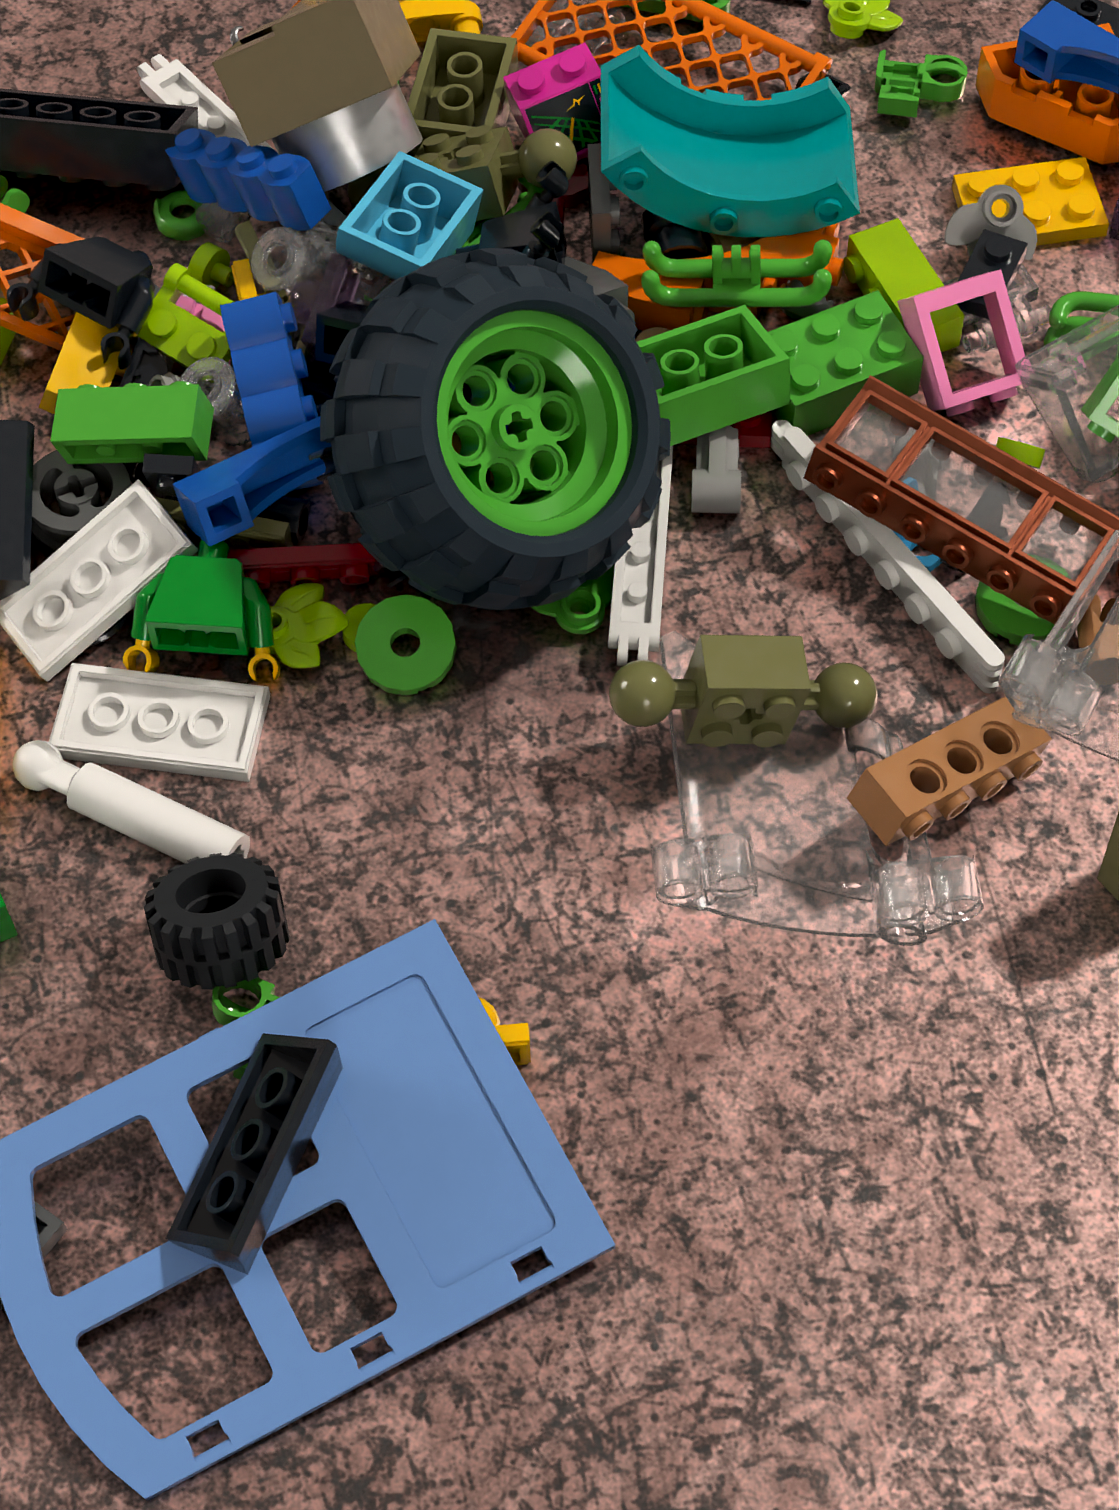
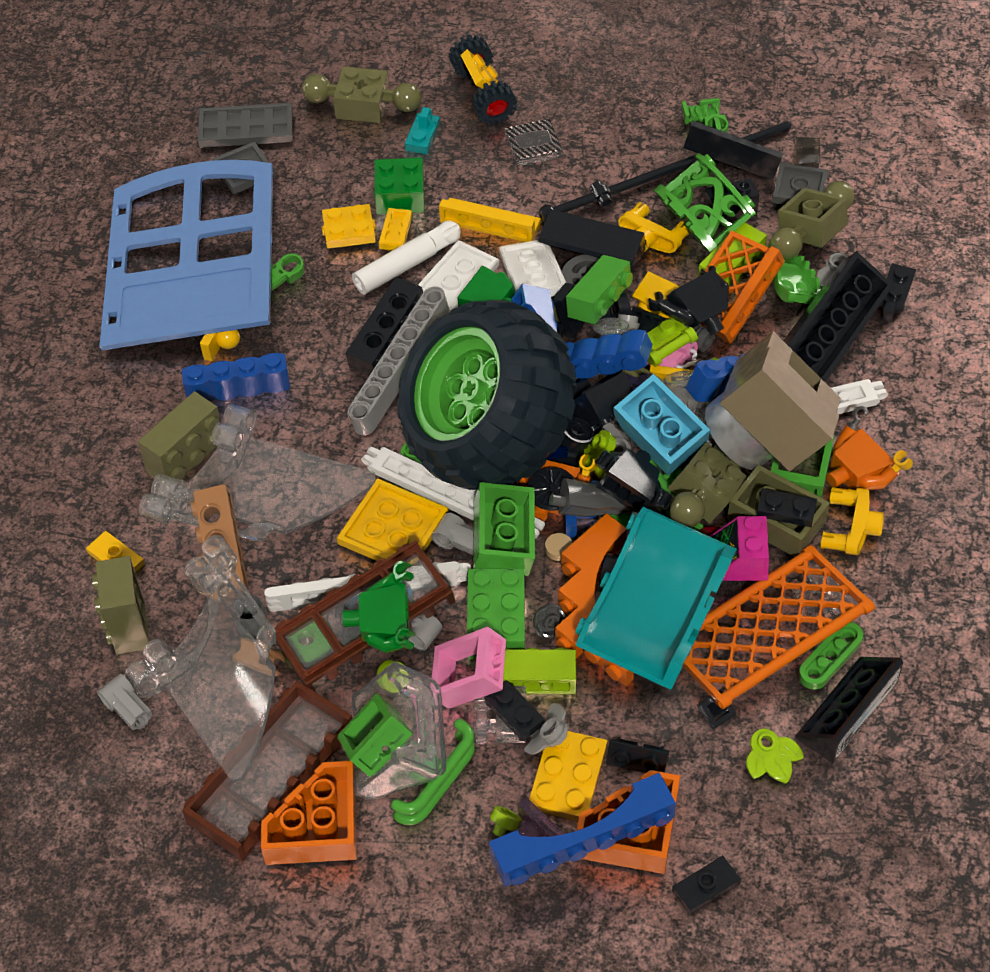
camera: 115 degrees right, 5 degrees down
black tyre [144,853,290,990] -> none
black slope [165,1033,343,1275] -> none
olive brick [609,635,878,748] -> none
bright green piece [641,239,832,307] -> none
bright green piece [874,50,968,118] -> none
none -> yellow plate [86,530,145,573]
none -> olive brick [138,391,225,489]
none -> blue brick [182,353,290,401]
none -> yellow plate [322,204,376,249]
none -> yellow plate [337,478,449,566]
none -> green torso [342,561,416,653]
none -> black brick [345,277,423,376]
none -> light grey beam [348,286,450,435]
none -> yellow plate [379,208,413,251]
none -> black hinge [606,737,670,773]
none -> black plate [756,488,817,528]

